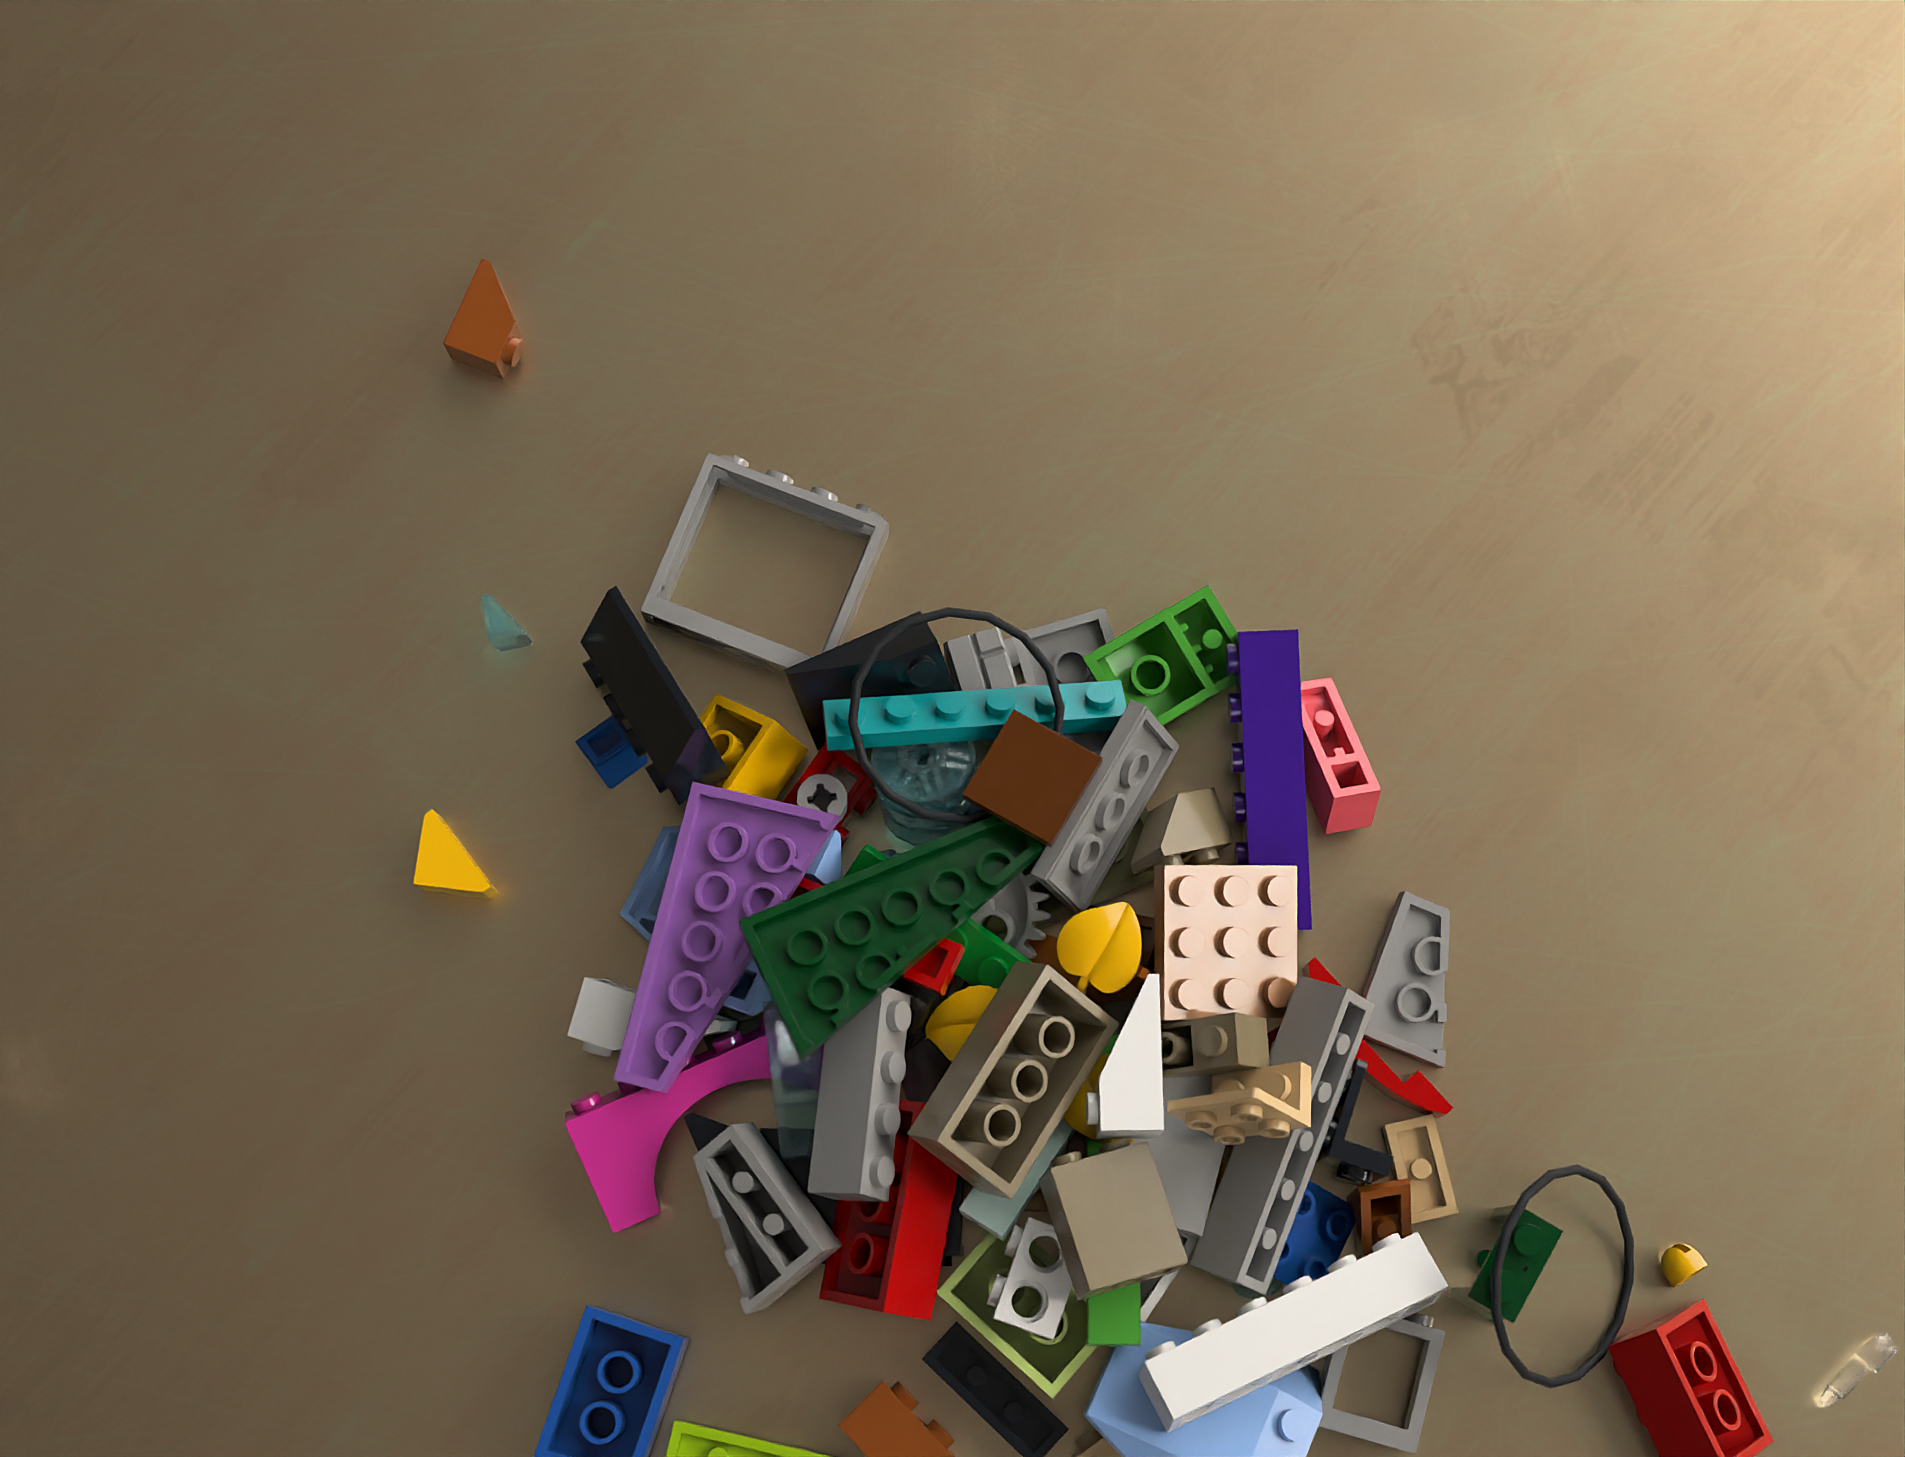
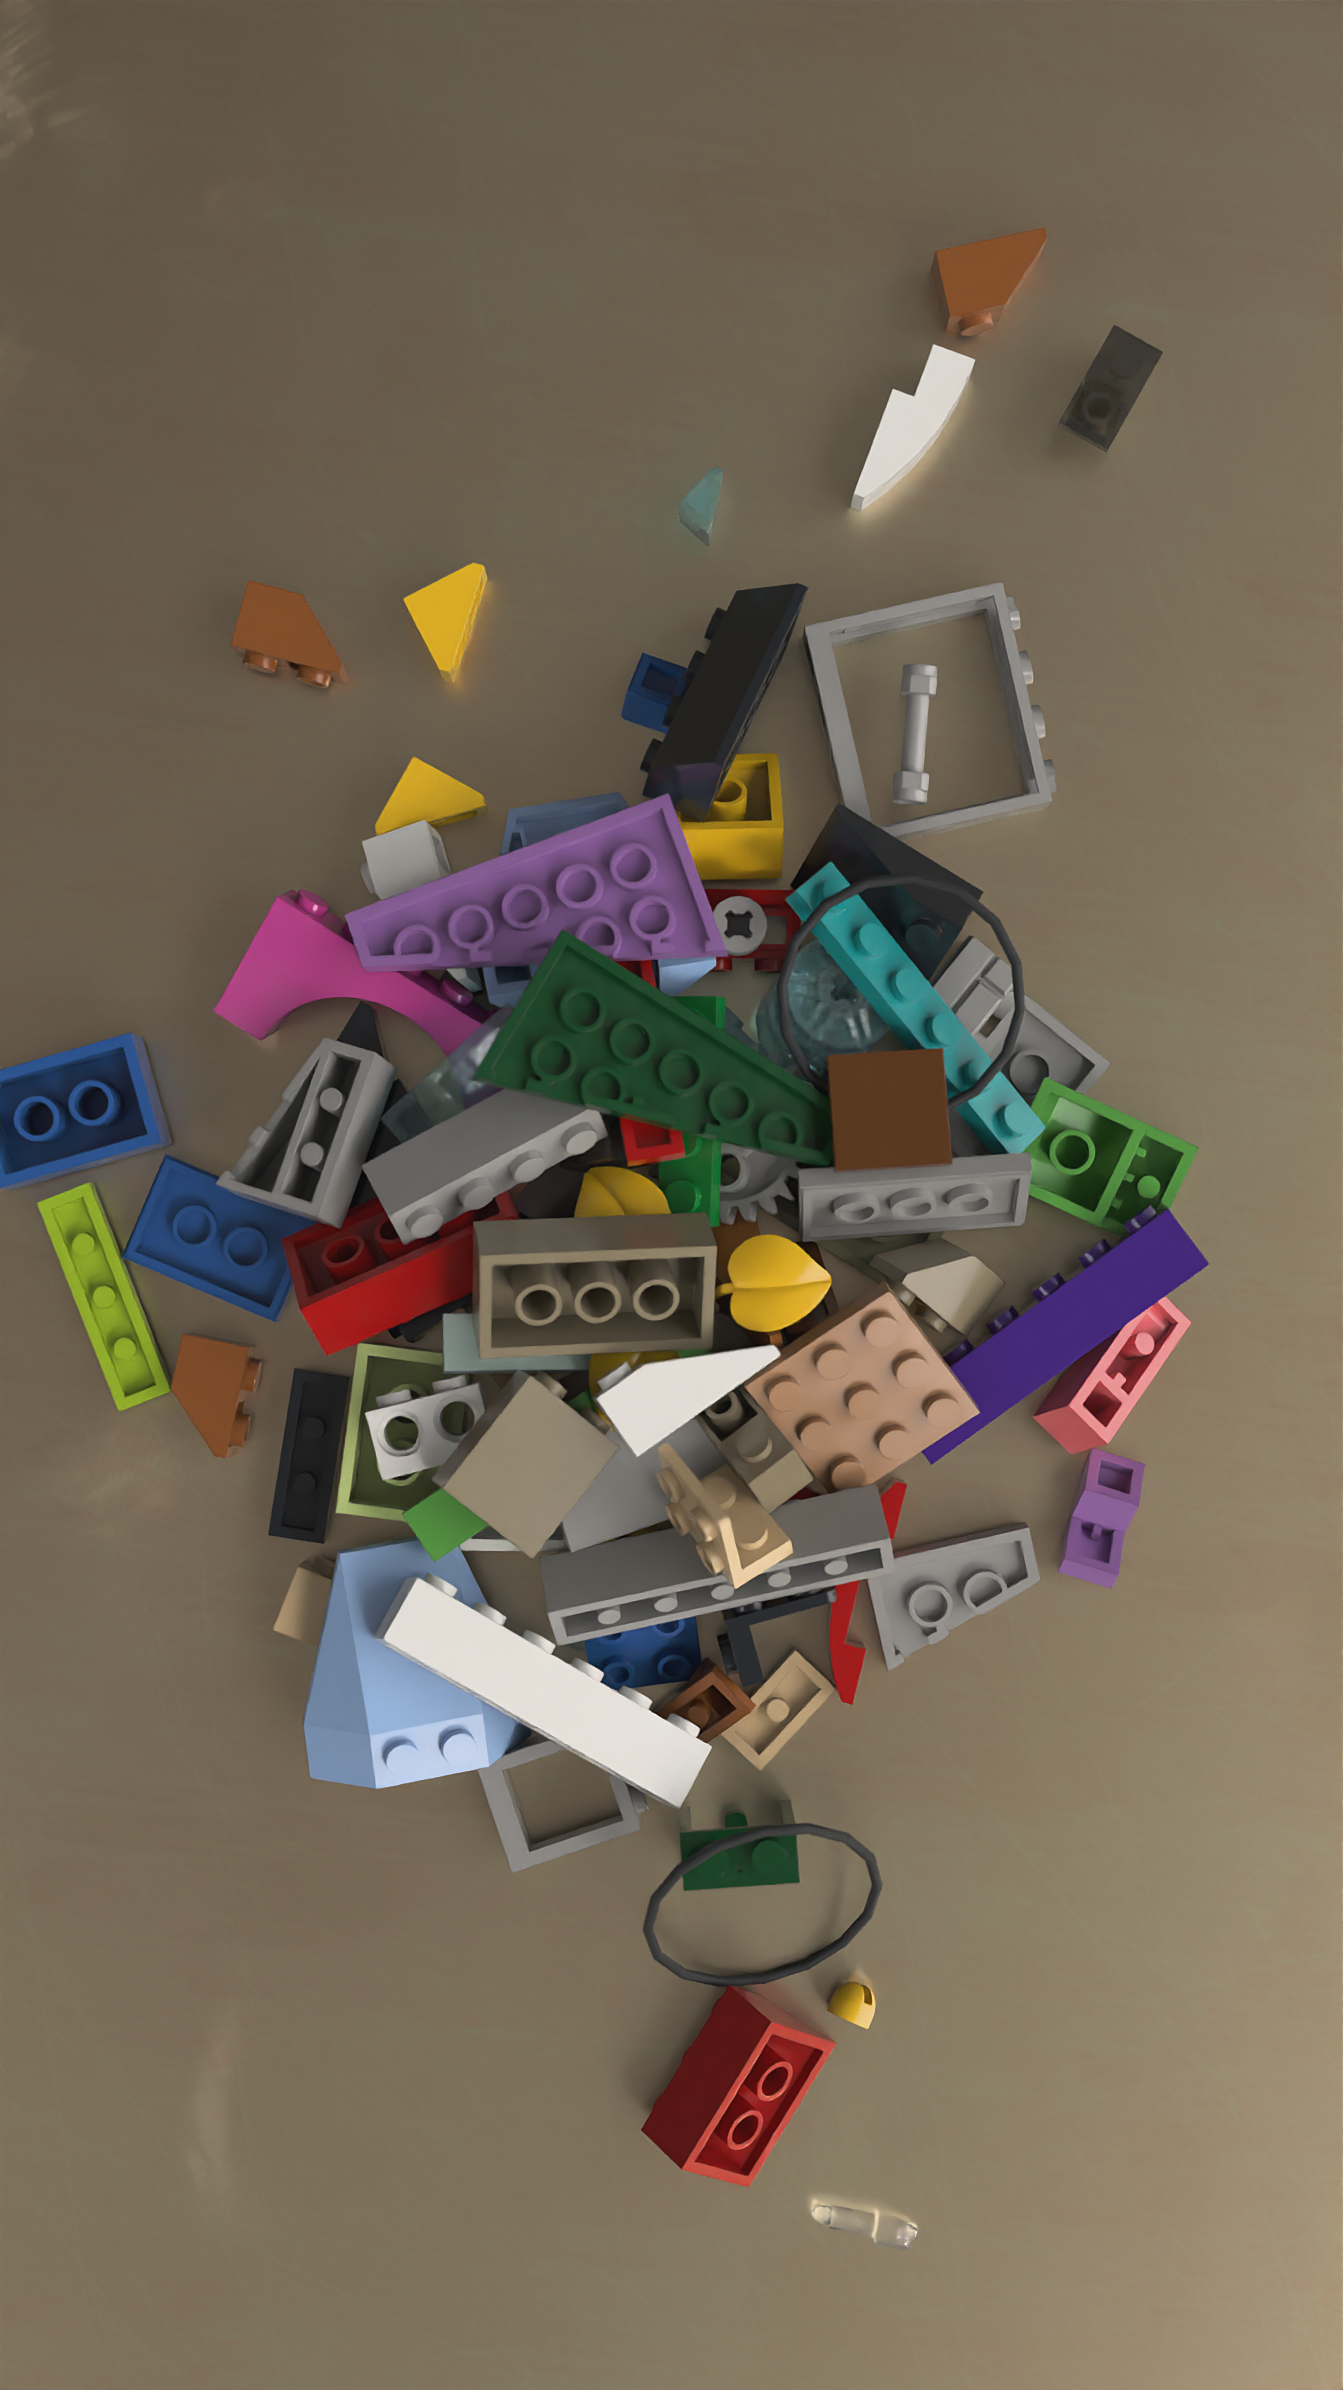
camera: 55 degrees right, 10 degrees up
none -> blue tile [121,1154,318,1322]
none -> dark orange slope [230,580,348,688]
none -> yellow slope [374,756,489,836]
none -> white slope [851,344,975,511]
none -> light grey bar [893,664,937,805]
none -> clear smoke slope [1058,325,1163,453]
none -> medium lavender slope [1058,1448,1145,1589]

